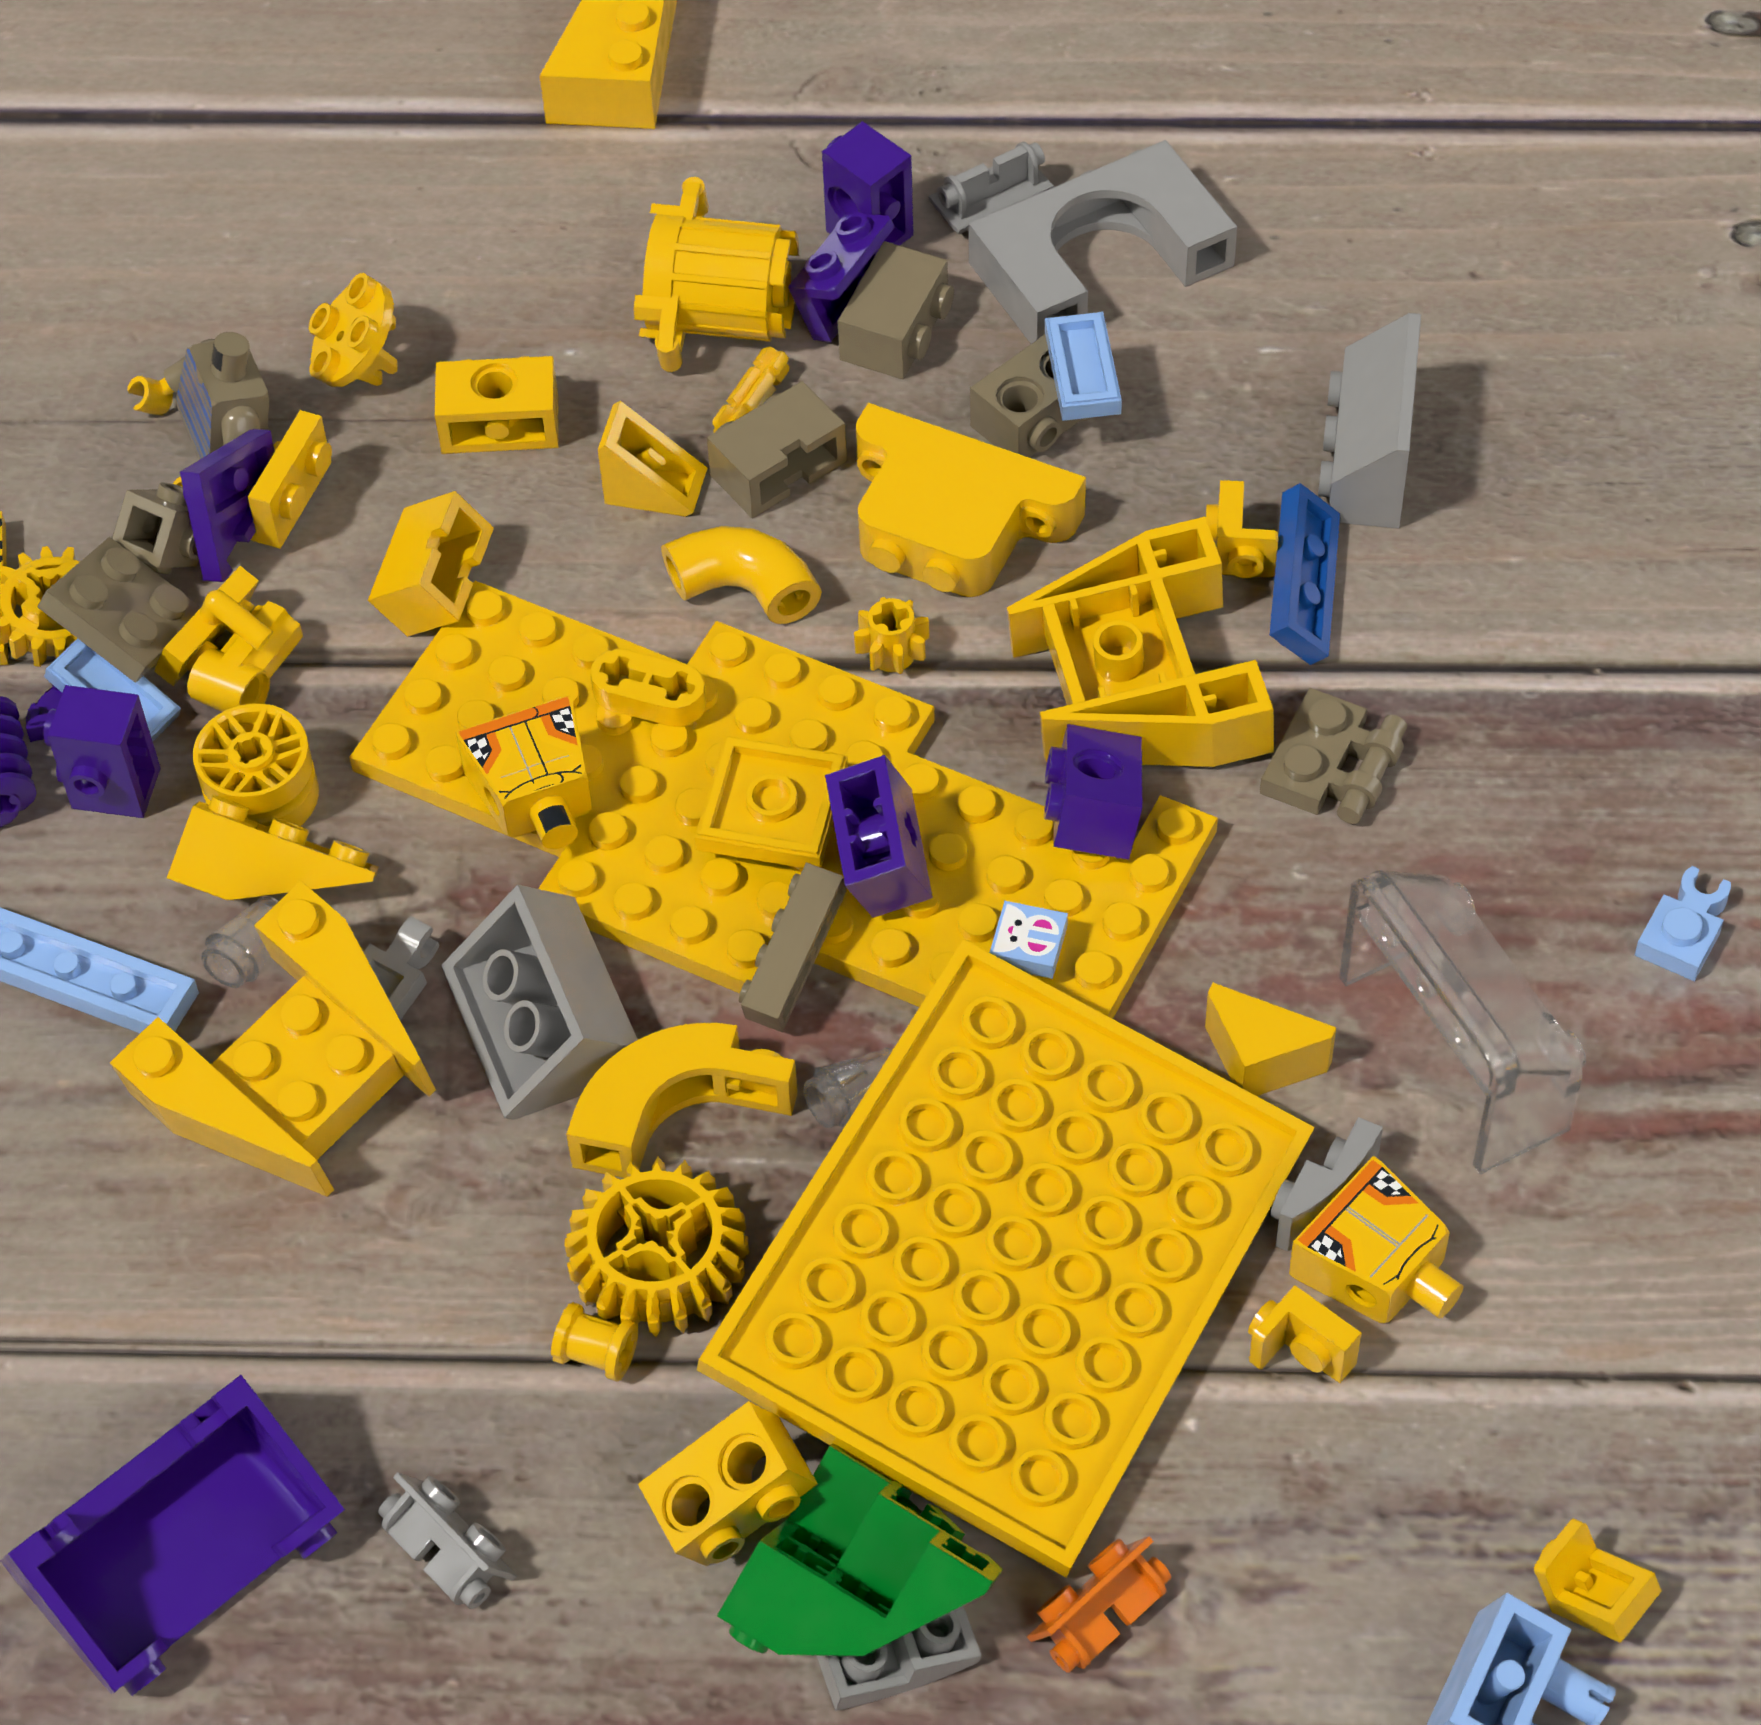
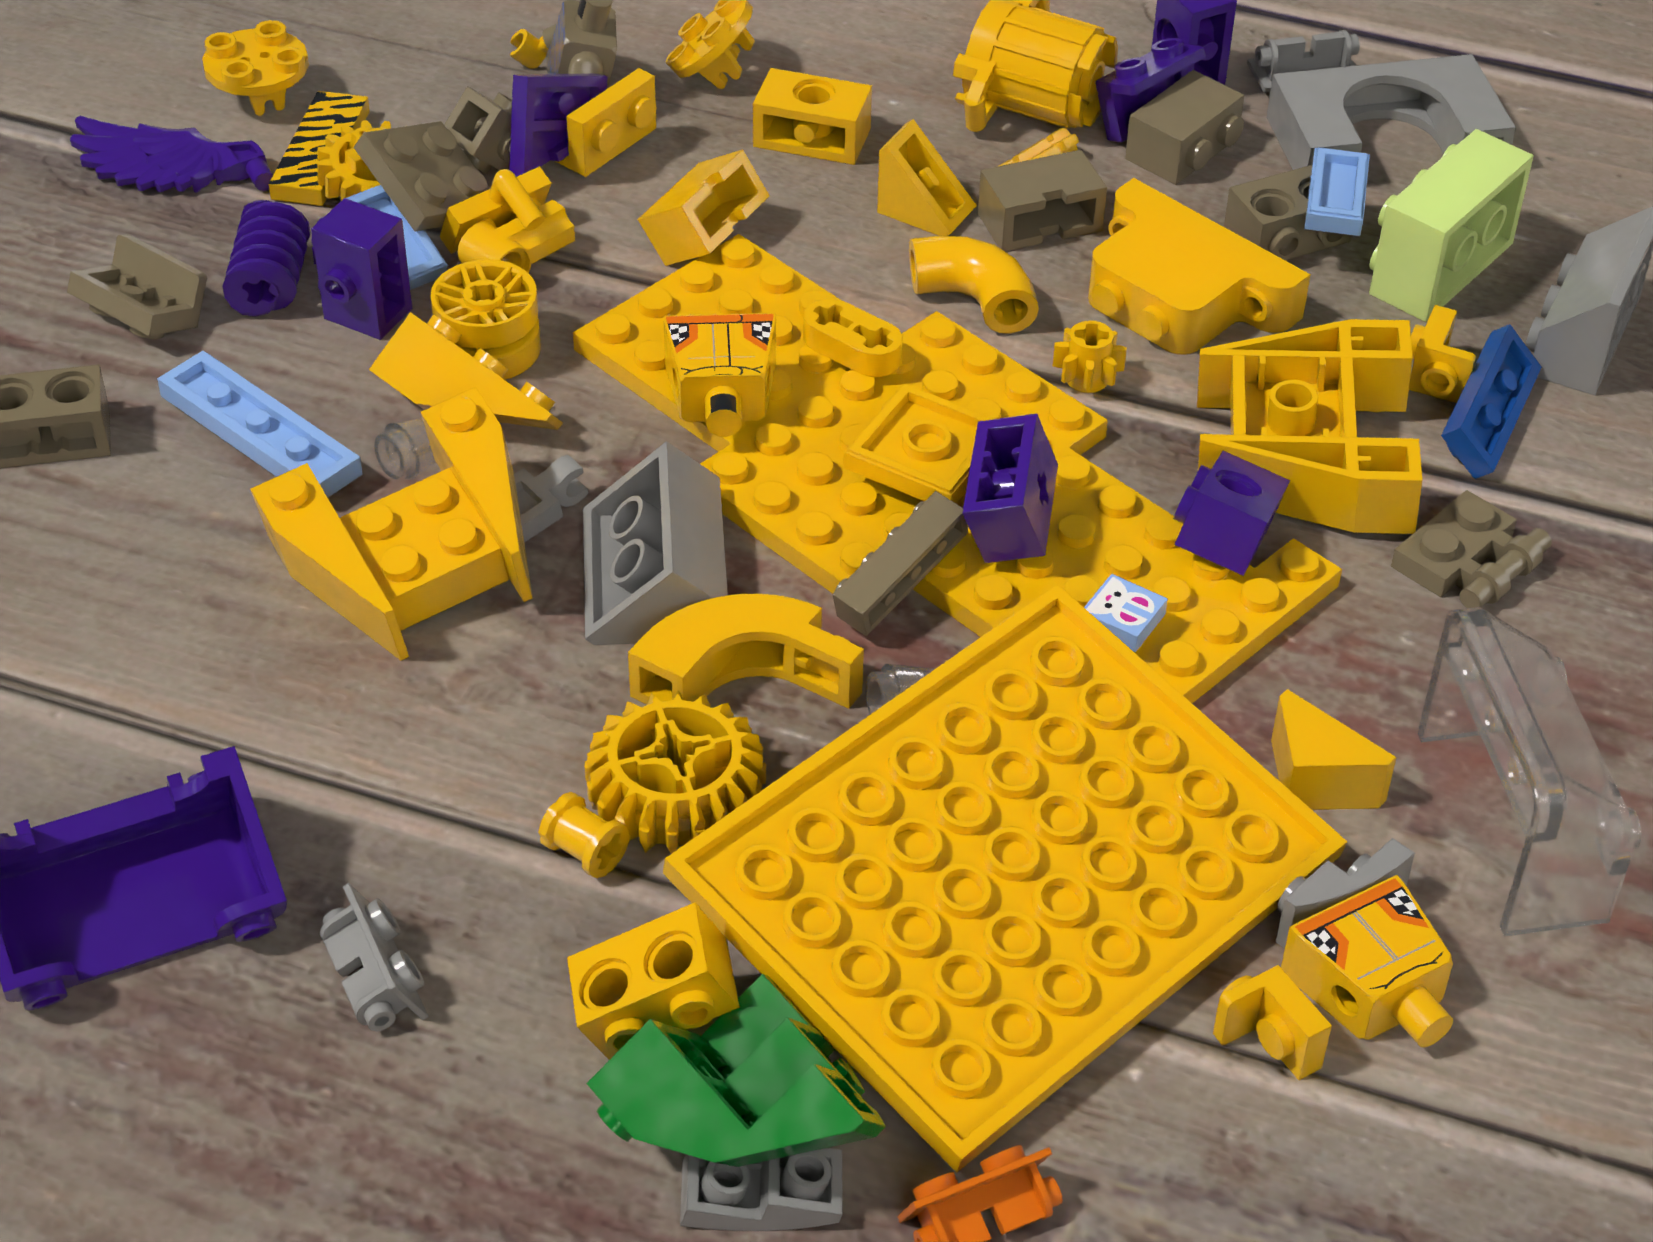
camera: 15 degrees right, 10 degrees down
none -> yellowish green brick [1369,129,1534,322]

